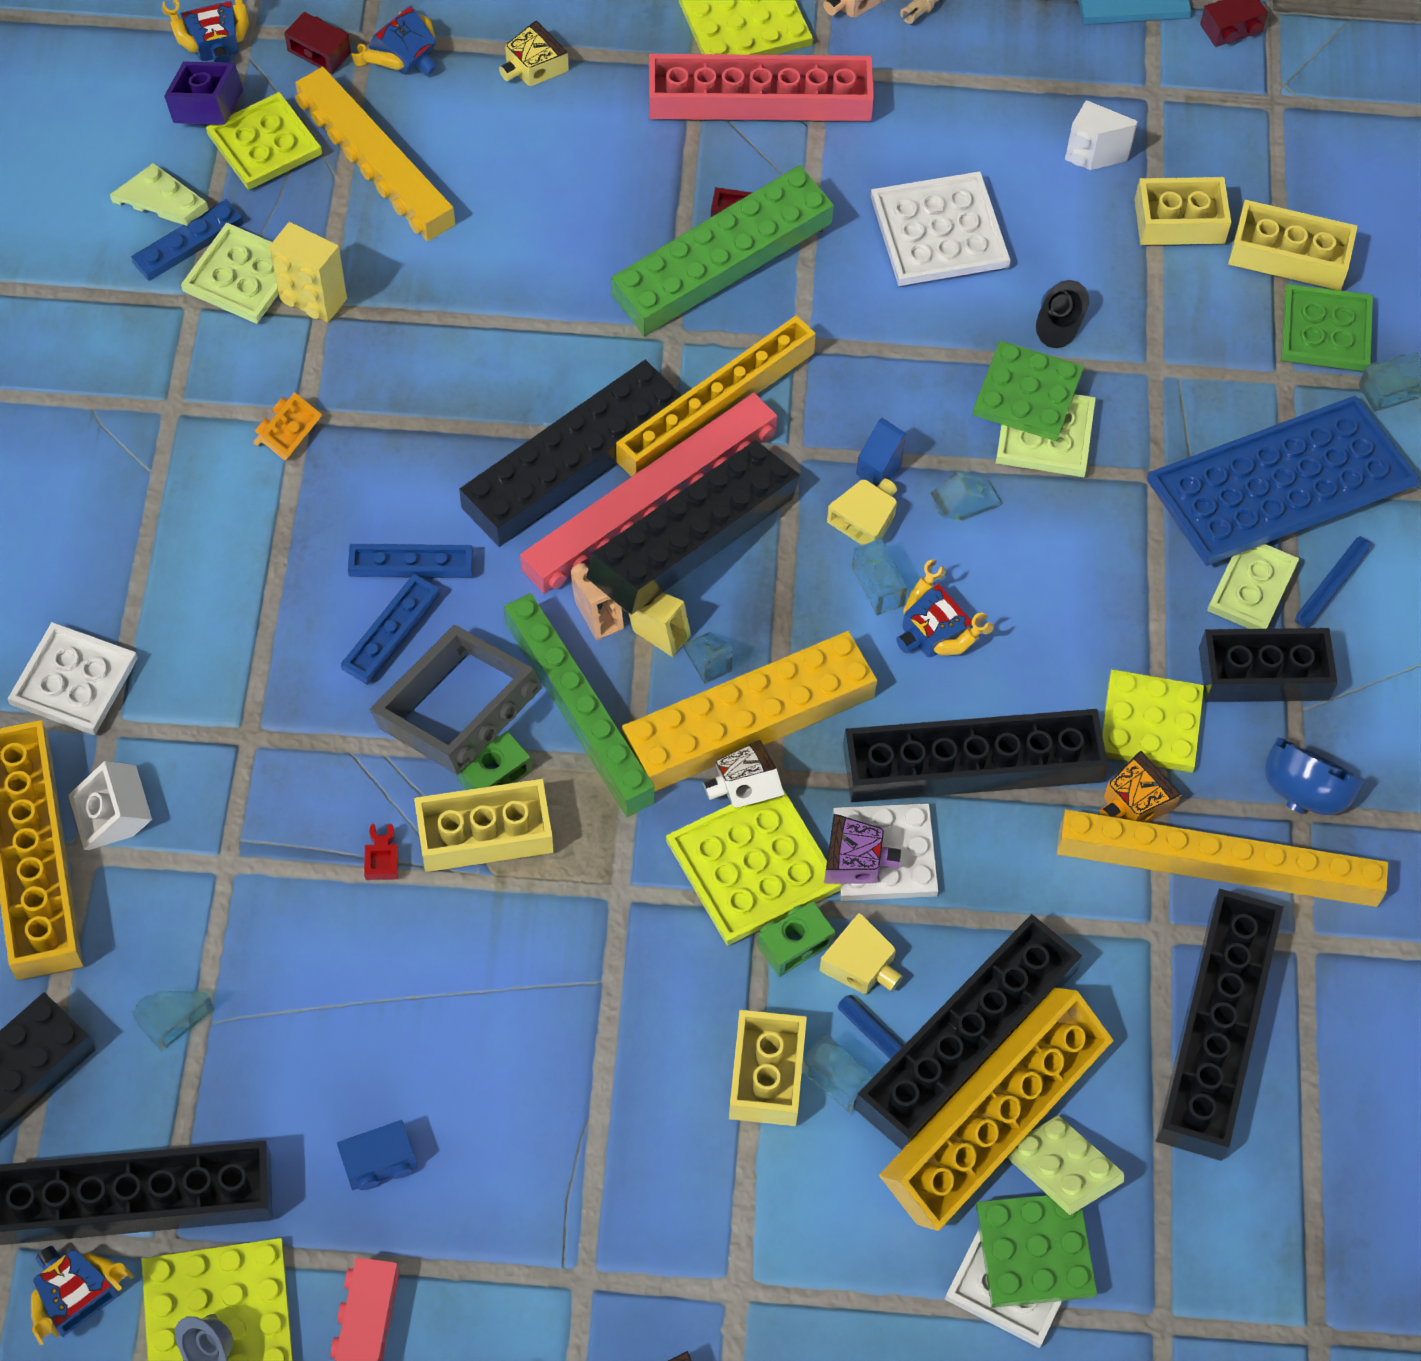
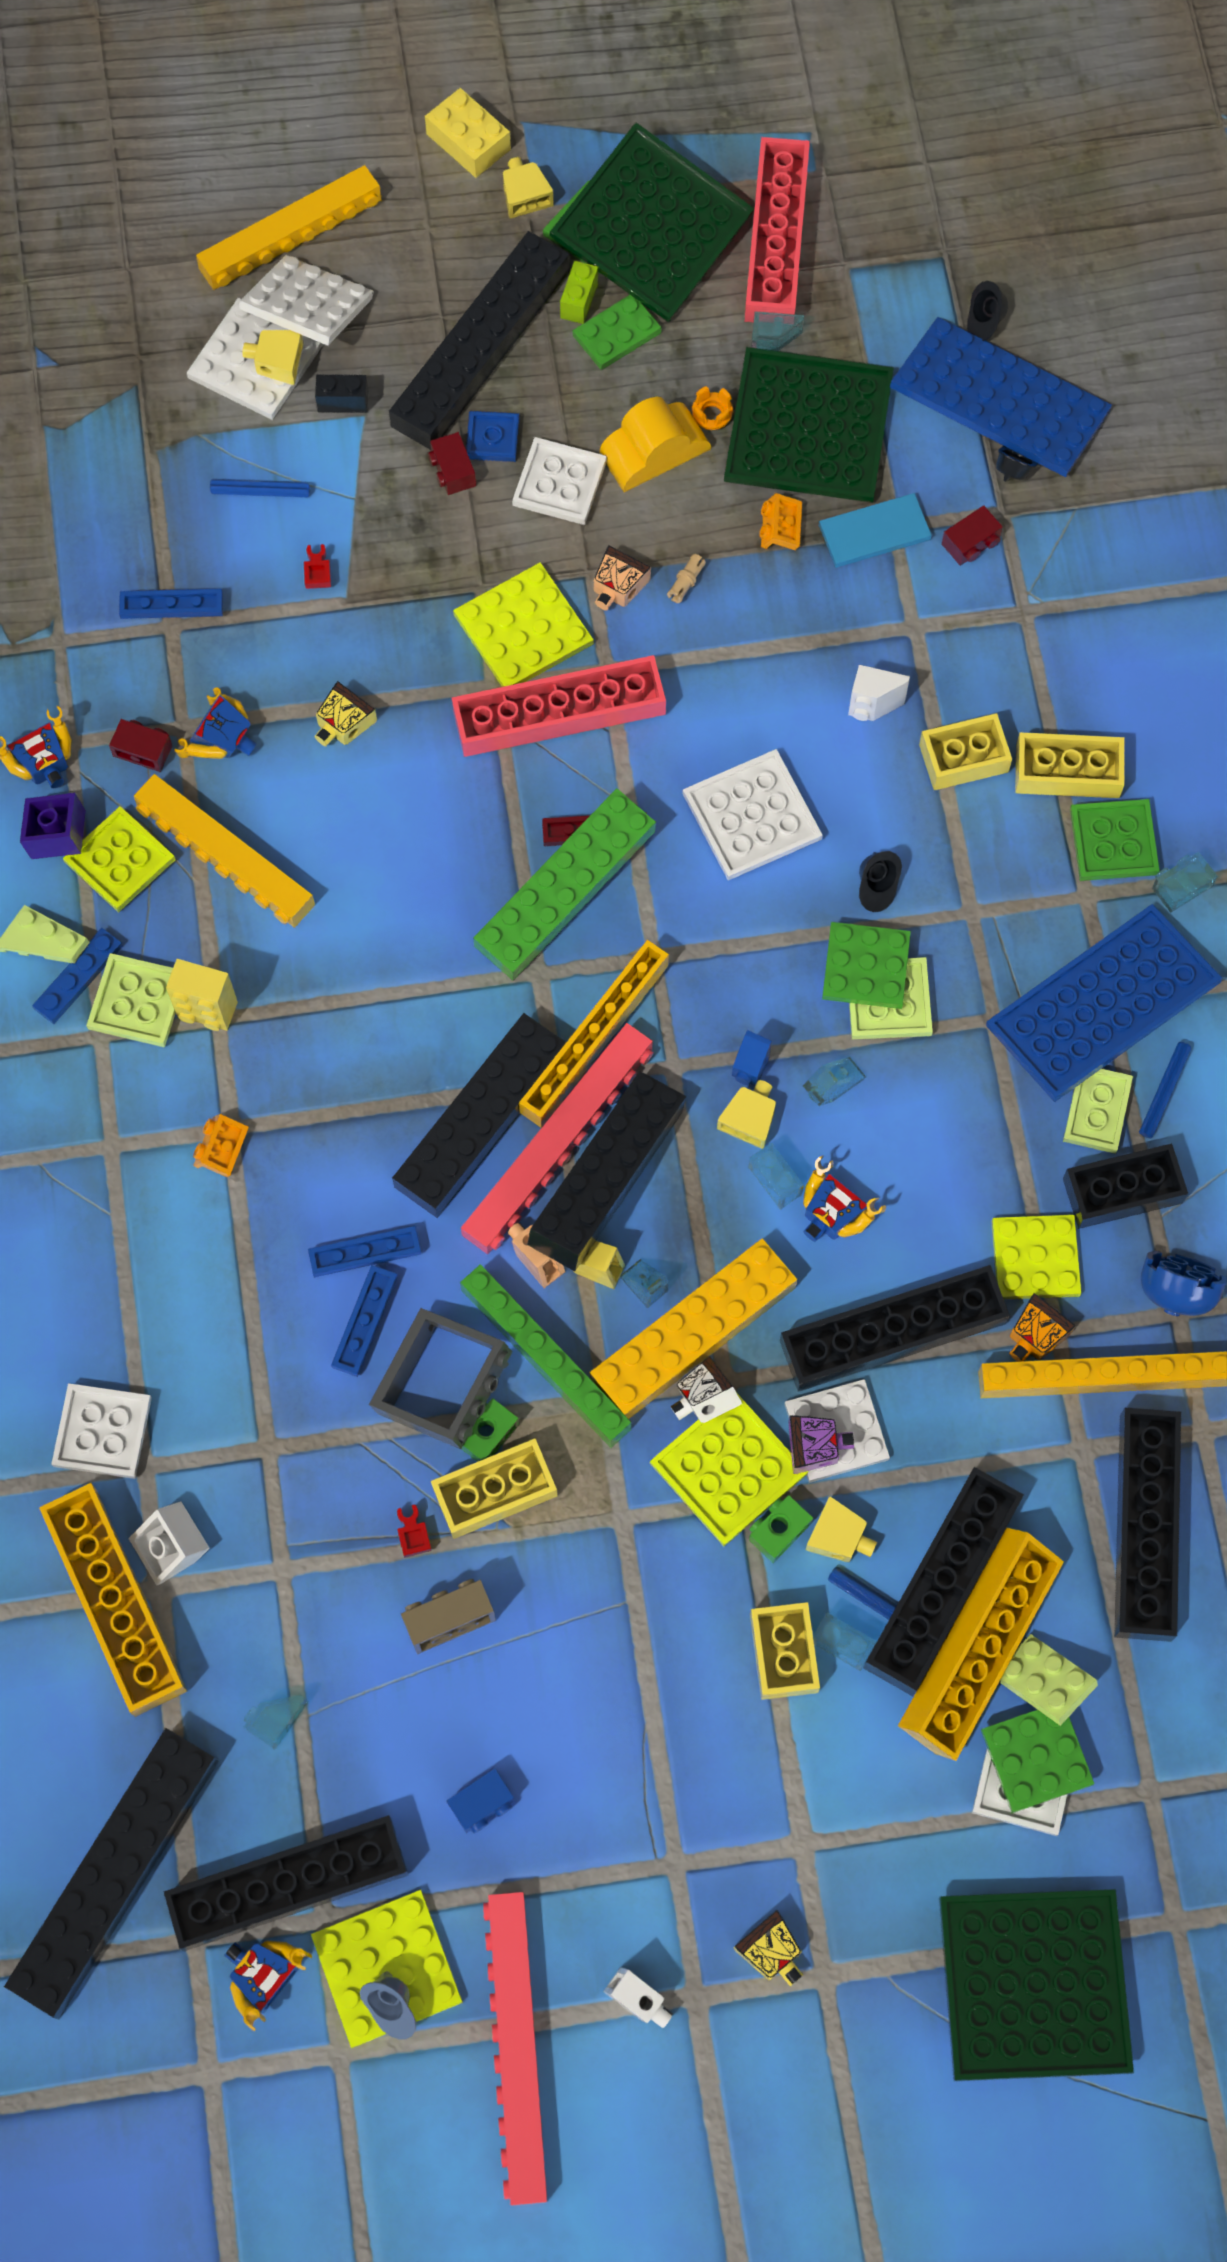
camera: 10 degrees left, 10 degrees up
none -> dark tan brick [401,1579,496,1654]

